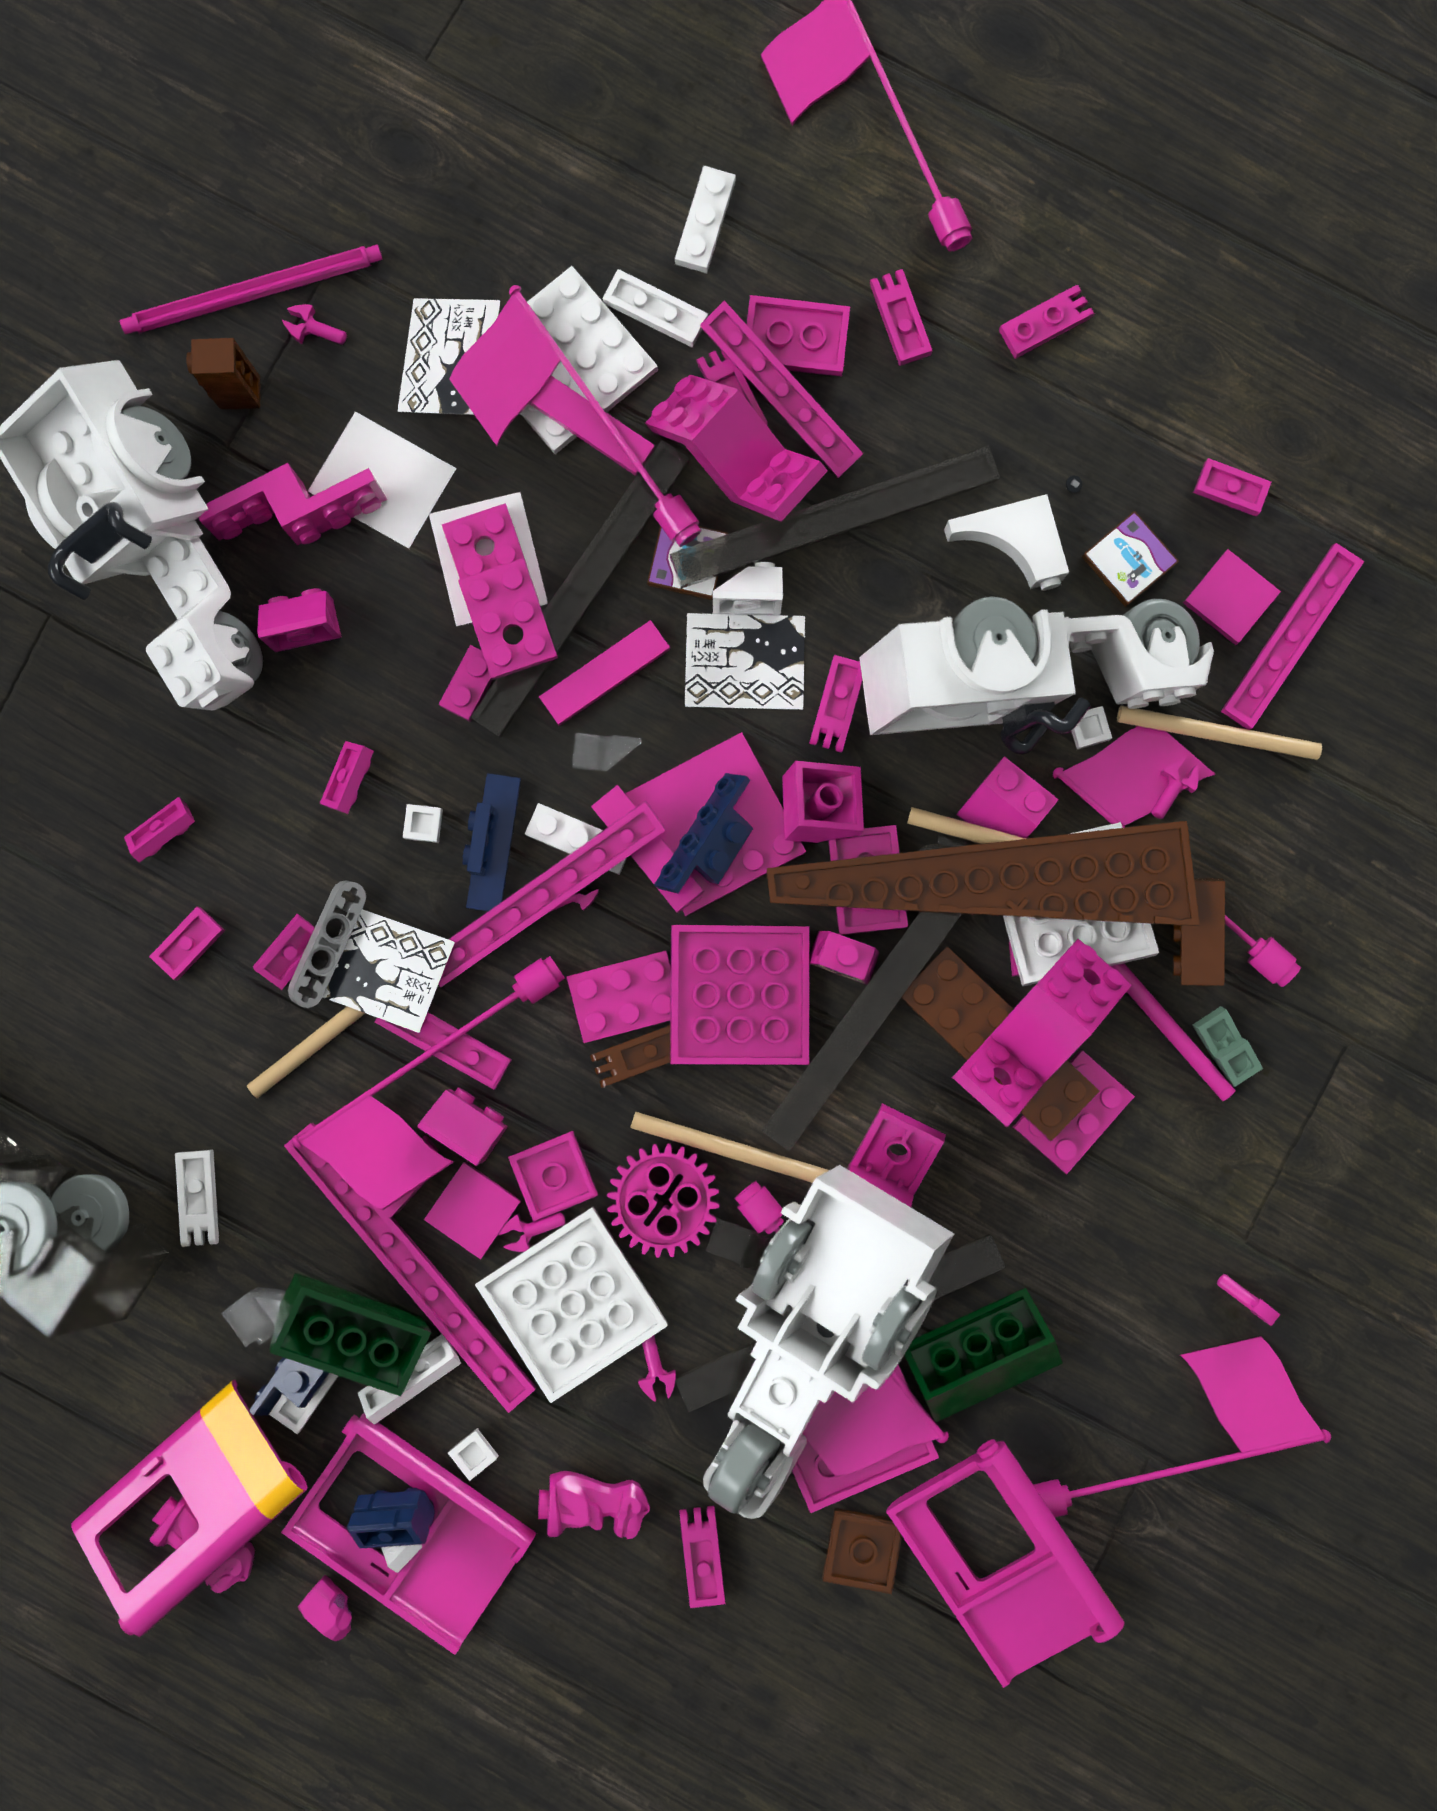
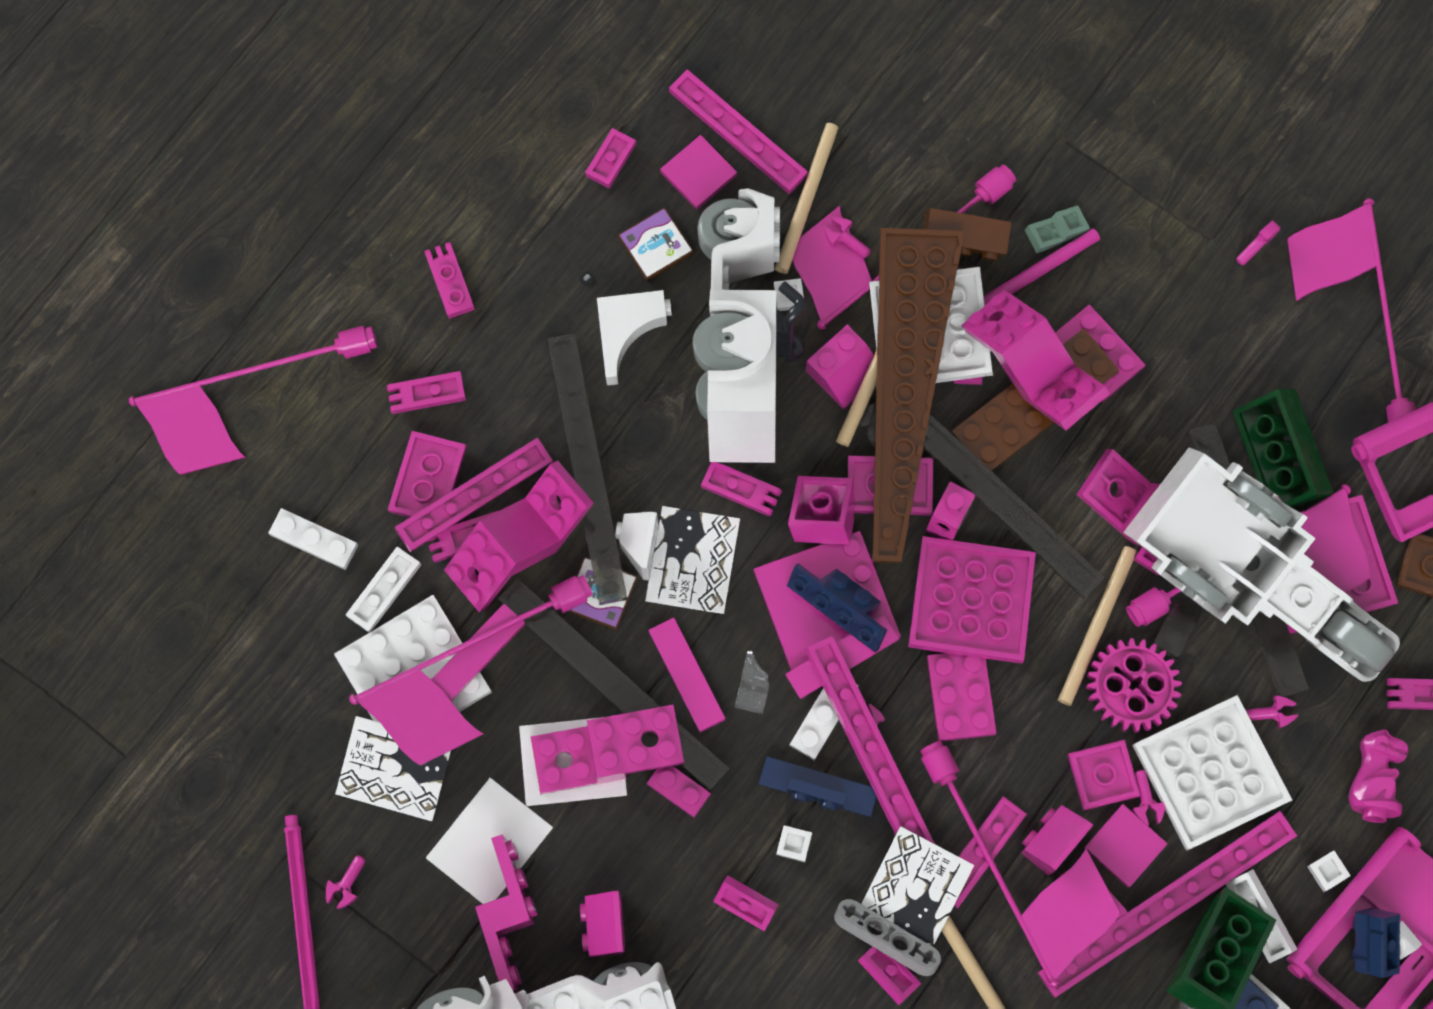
camera: 80 degrees left, 10 degrees down
reddish brown brick [186,338,260,409] -> none
reddish brown hinge [590,1025,670,1088] -> none

